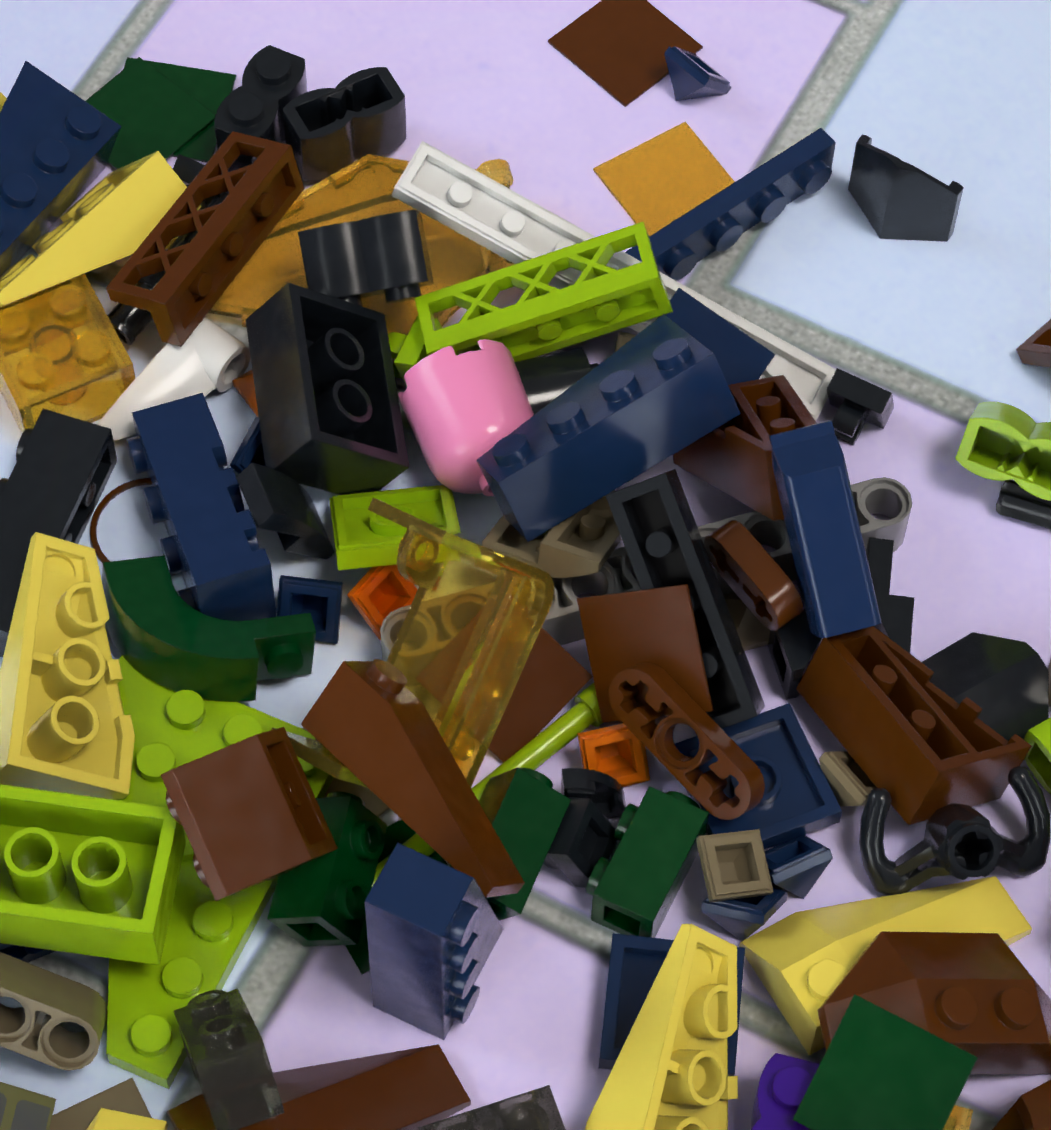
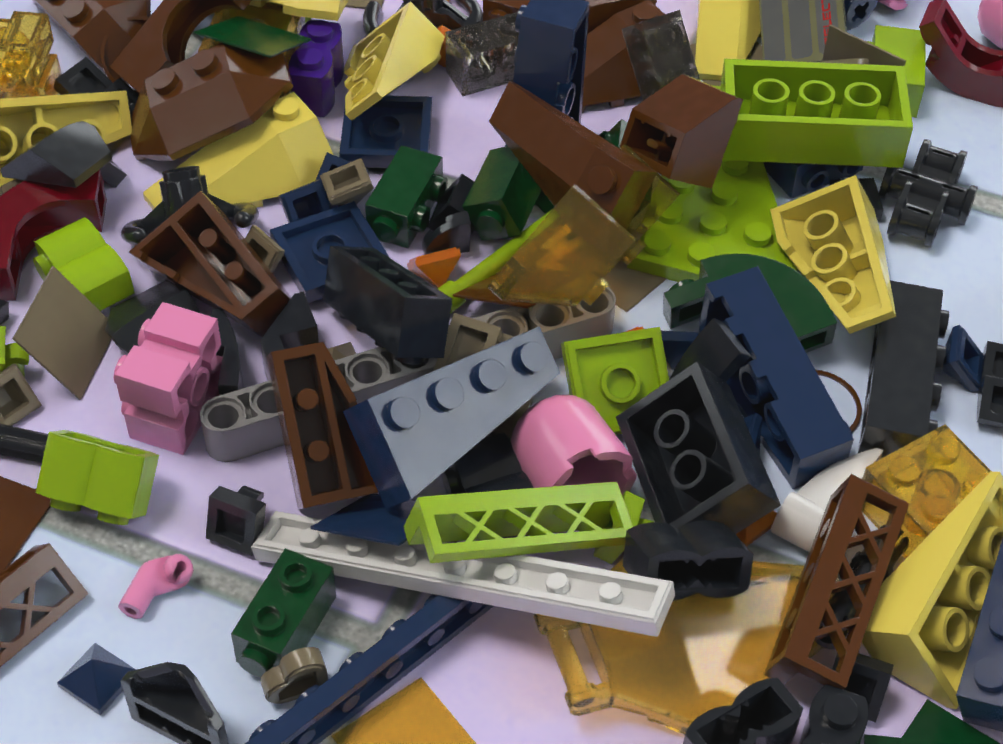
camera: 175 degrees right, 10 degrees down
reddish brown piece [577,584,713,723] -> none
reddish brown beam [608,662,765,820] -> none
reddish brown beam [704,520,803,631] -> none
dark blue piece [769,420,882,638] -> none
none -> dark blue slope [57,643,137,715]
none -> bright pink brick [113,302,223,455]
none -> bright pink arm [118,554,194,619]
none -> dark green brick [231,548,336,678]
none -> dark tan tile [260,647,328,704]

